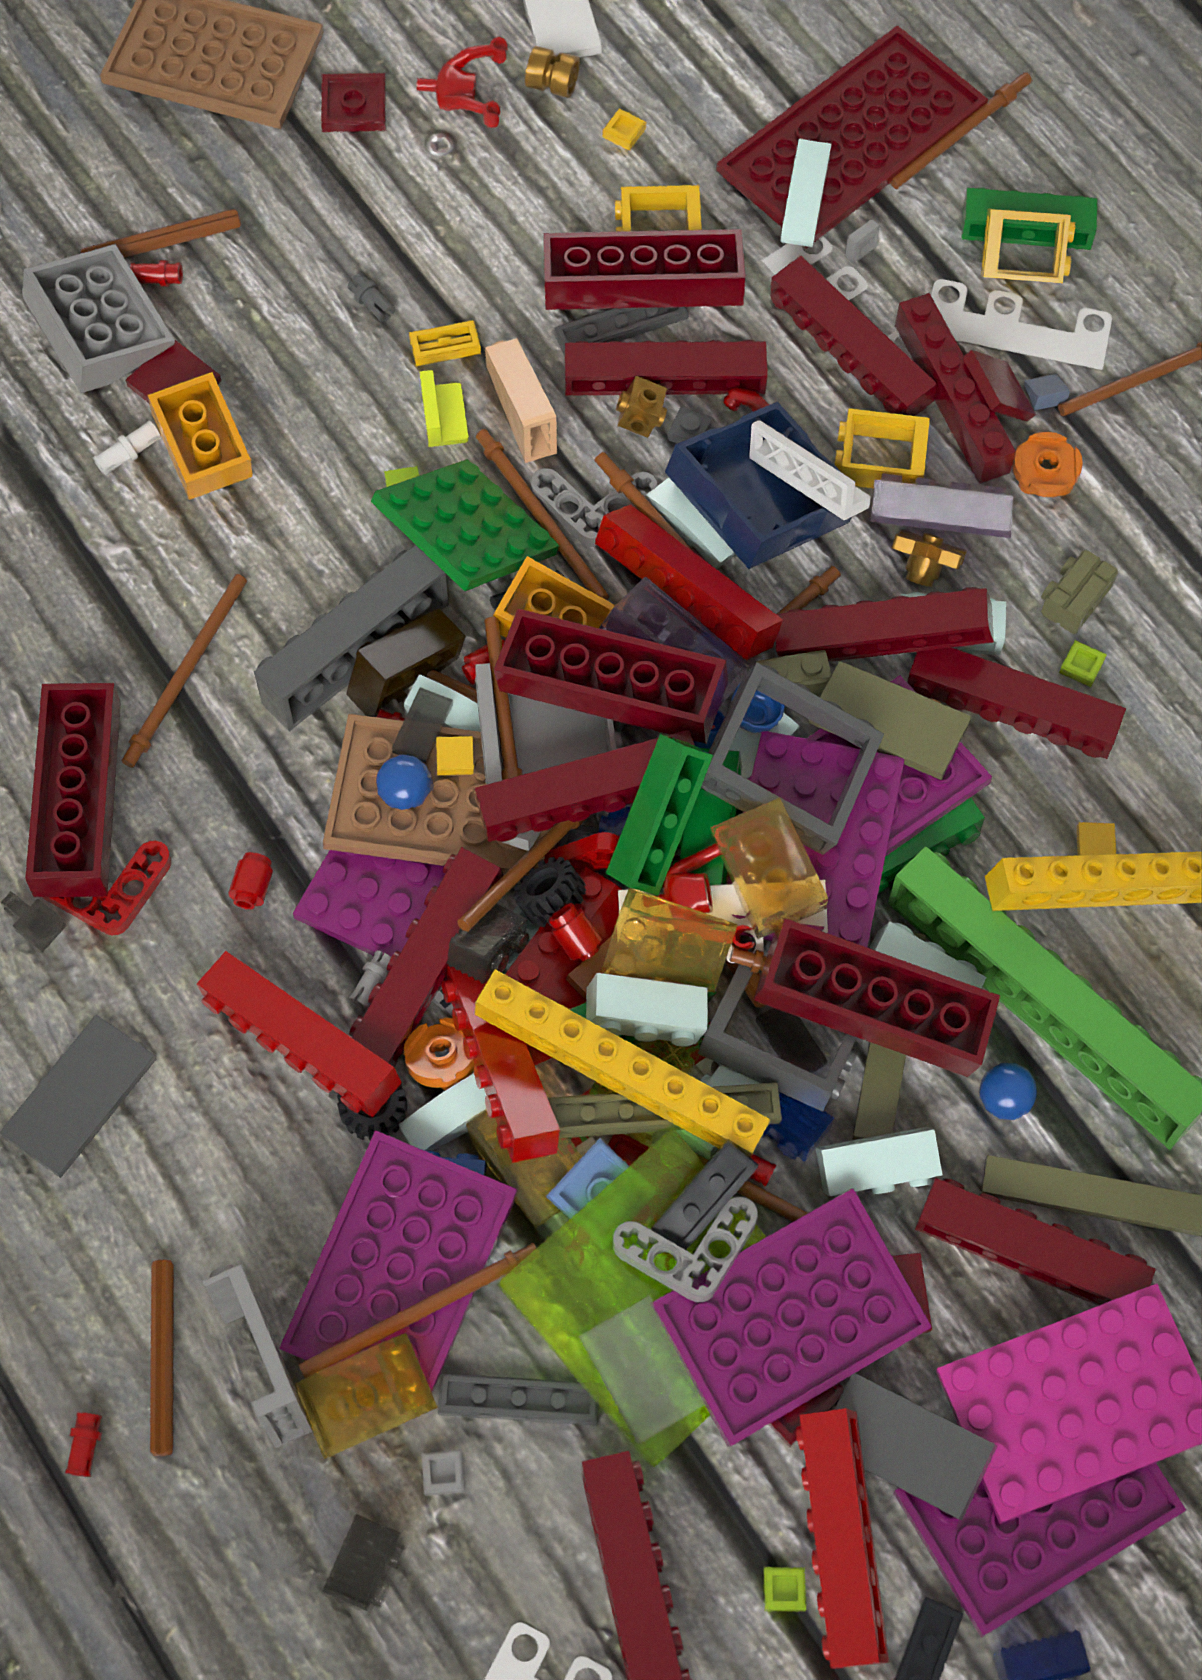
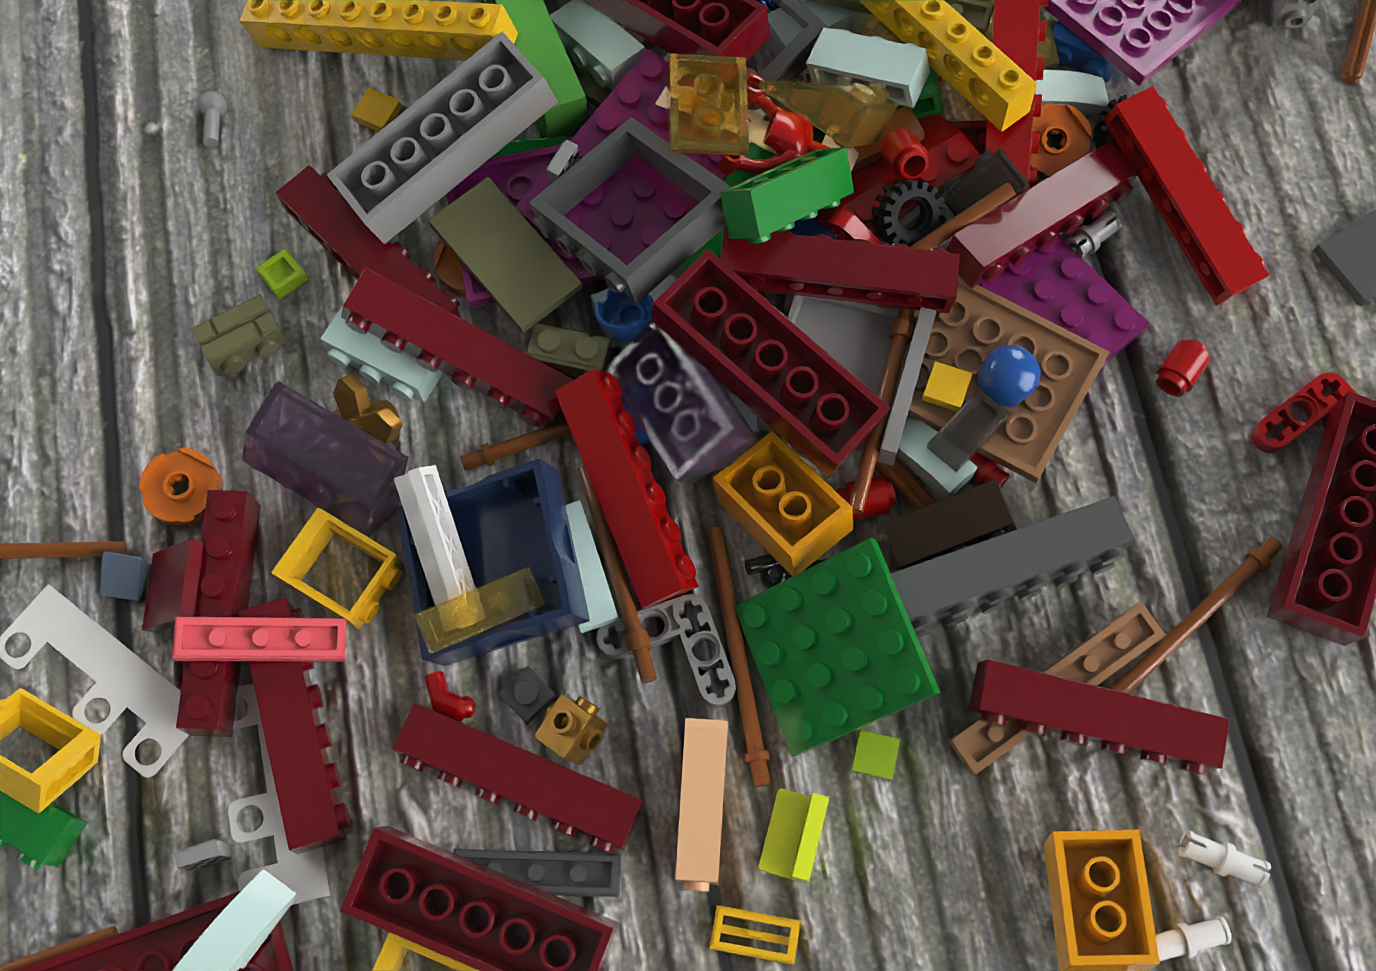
camera: 155 degrees left, 5 degrees up
none -> coral tile [172,617,347,662]
none -> light grey brick [327,31,558,244]
none -> clear yellow tile [414,566,545,653]
none -> light grey tile [546,140,580,184]
none -> medium nougat plate [947,602,1165,775]
none -> dark red brick [968,660,1230,775]
none -> white pin [1178,830,1271,888]

